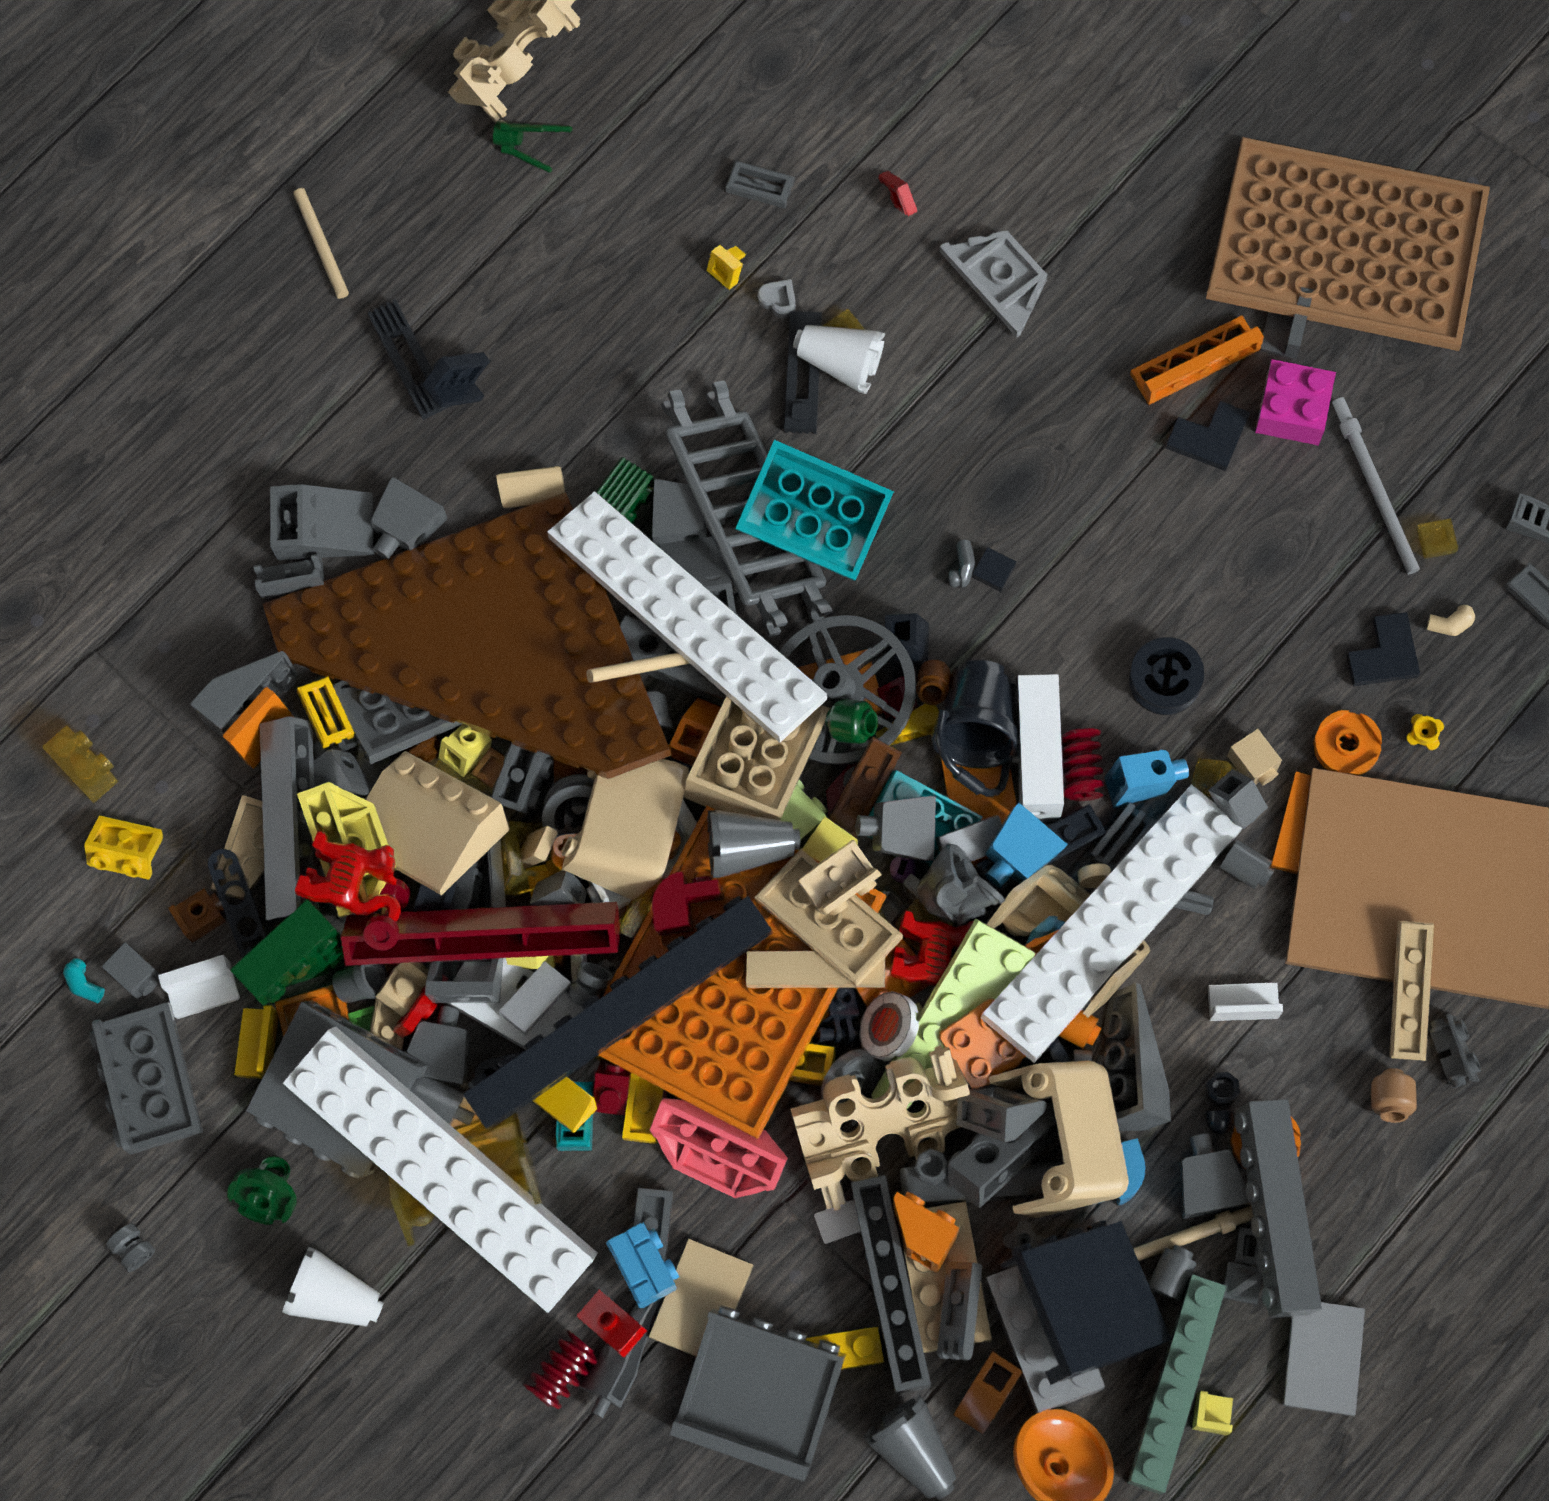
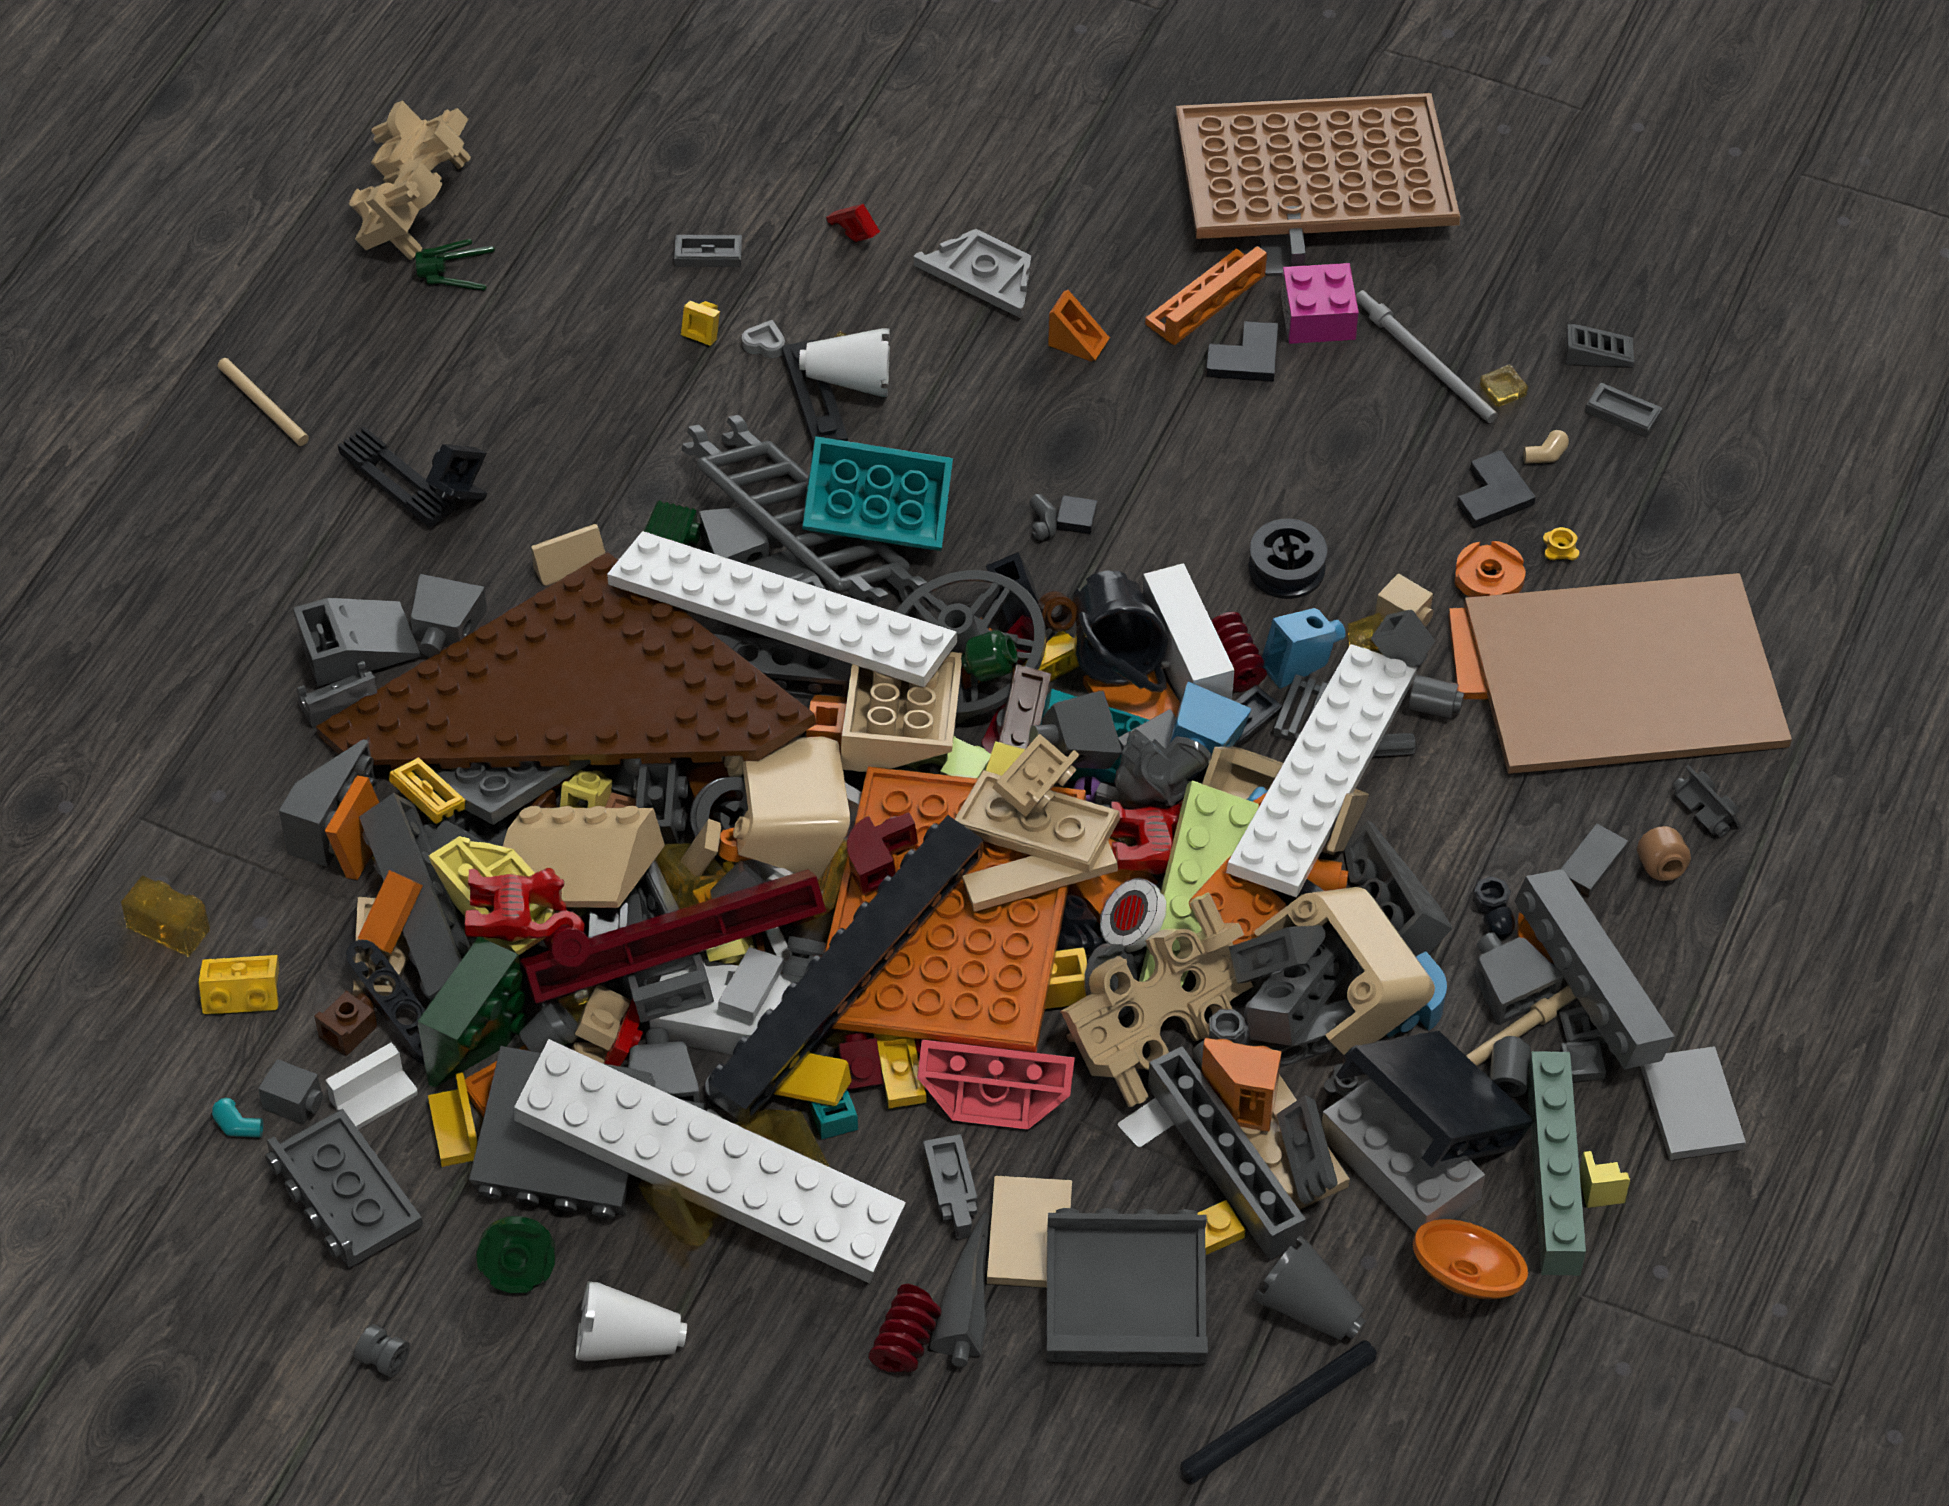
camera: 25 degrees left, 20 degrees down
red plate [576,1290,647,1358] -> none
tan bar [586,652,690,683] -> none
dark azure brick [606,1223,679,1309] -> none
dark grey cone [707,810,800,878] -> none
reddish brown slope [953,1351,1023,1435] -> none
tan tile [1077,864,1111,888] -> none
white panel [1208,983,1283,1021] -> none
tan tile [1389,921,1434,1061] -> none
none -> orange tile [358,870,423,954]
none -> orange slope [1048,290,1110,362]
none -> dark grey tile [1561,824,1628,897]

